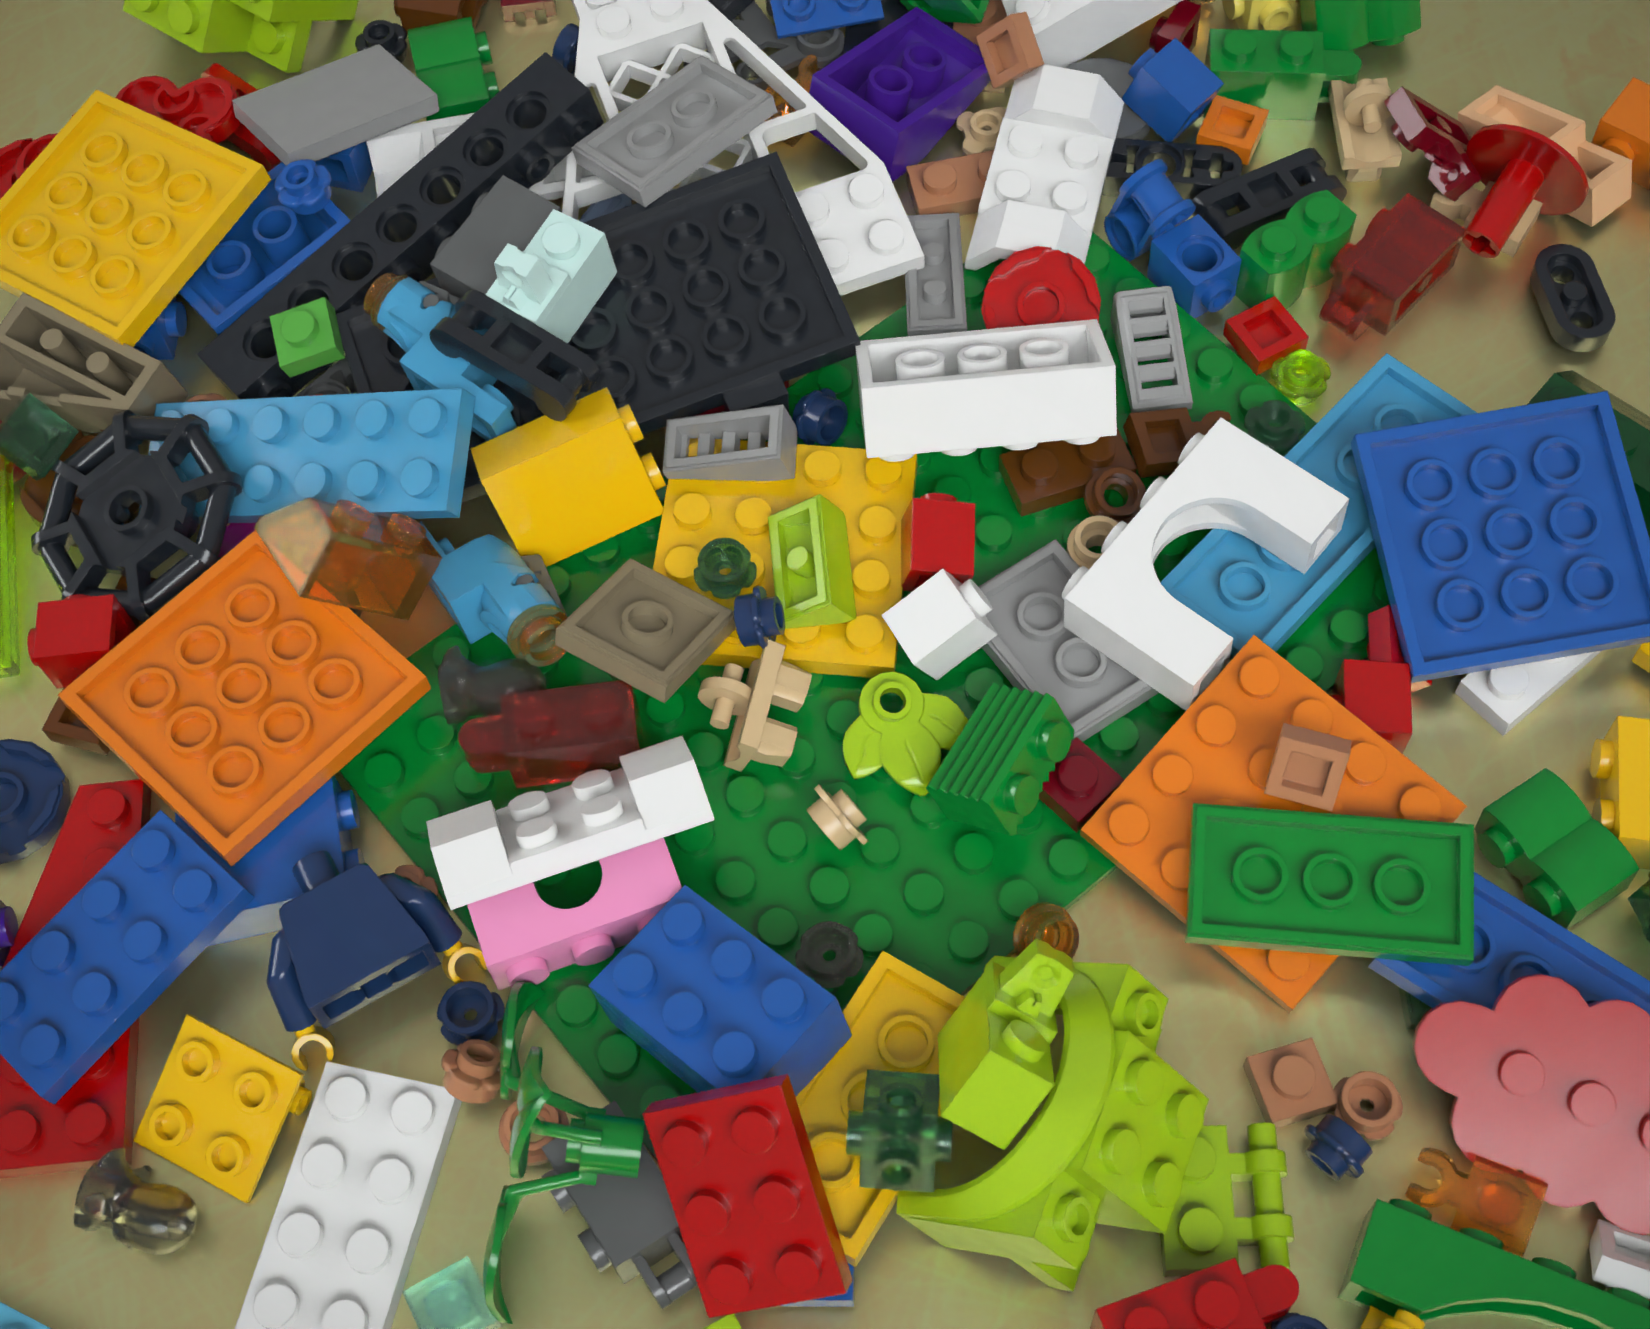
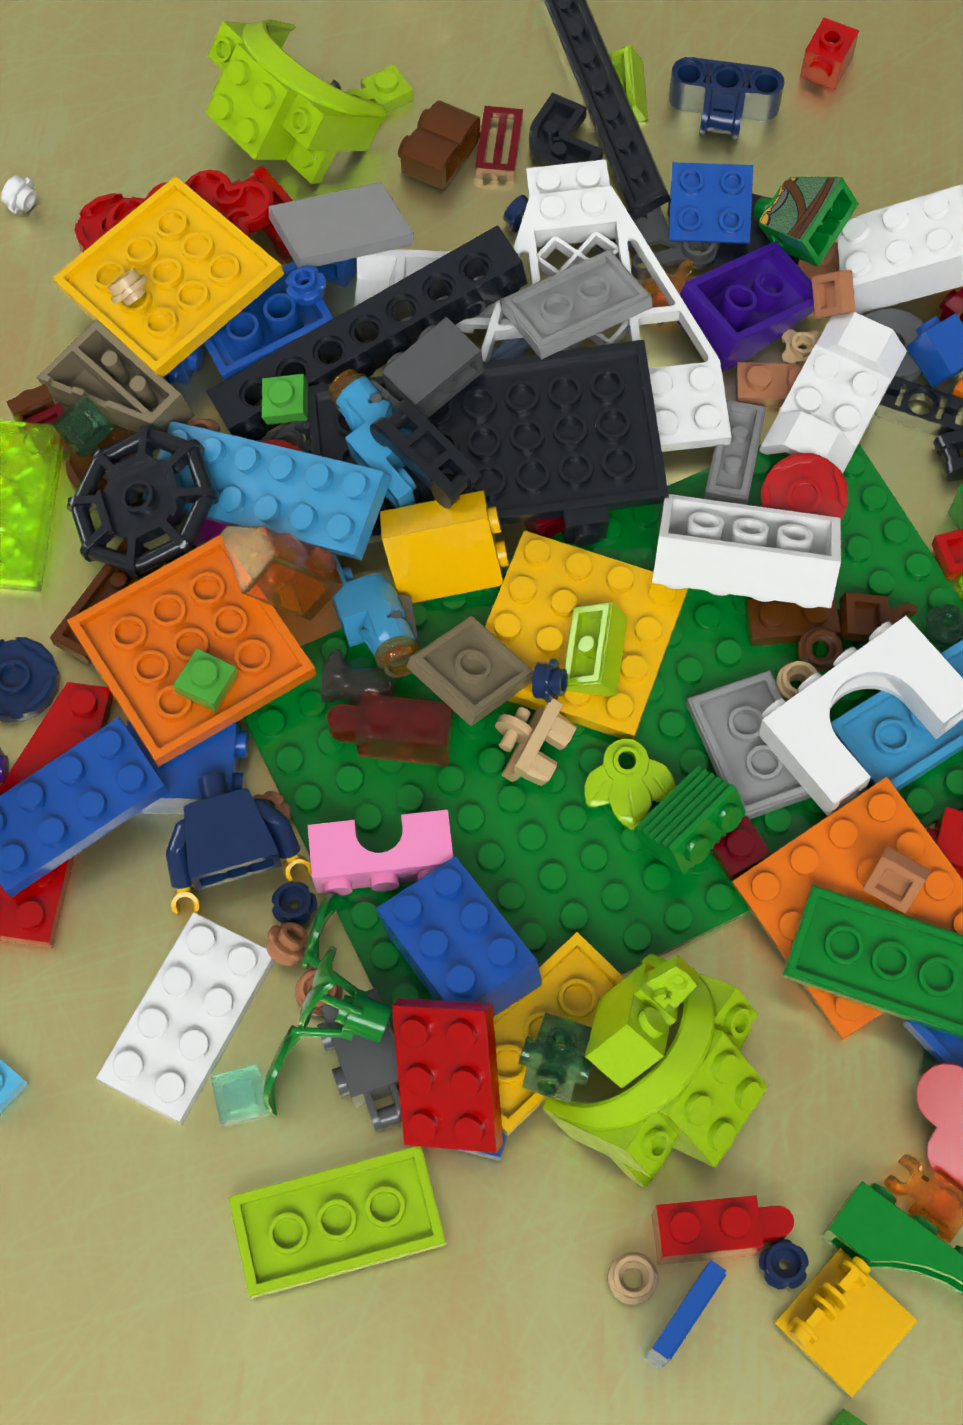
camera: 10 degrees right, 5 degrees up
red brick [27,594,136,689] -> none
clear smoke animal [74,1147,198,1255] -> none
yellow hinge [133,1014,312,1203] -> none
black plate [355,20,408,63] -> none
green brick [407,17,499,121] -> none
white piece [426,736,715,910] -> none
light aqua hinge [485,209,617,343] -> none
light grey slope [662,404,797,481] -> none
clear green plate [694,538,757,599] -> none
dark blue plate [793,388,848,446] -> none
clear smoke plate [795,921,864,989] -> none
tan plate [806,784,869,850] -> none
white brick [882,569,998,680] -> none
red brick [901,493,975,592] -> none
clear orange plate [1013,902,1079,958] -> none
blue piece [1104,159,1196,261] -> none
light grey slope [1111,286,1193,413] -> none
blue brick [1147,214,1242,319] -> none
lime plate [1160,1122,1295,1277] -> none
nougat plate [1243,1037,1339,1129] -> none
dark blue plate [1304,1114,1373,1181] -> none
nougat plate [1334,1071,1403,1141] -> none
none -> tan plate [107,268,148,306]
none -> bright green plate [173,648,239,712]

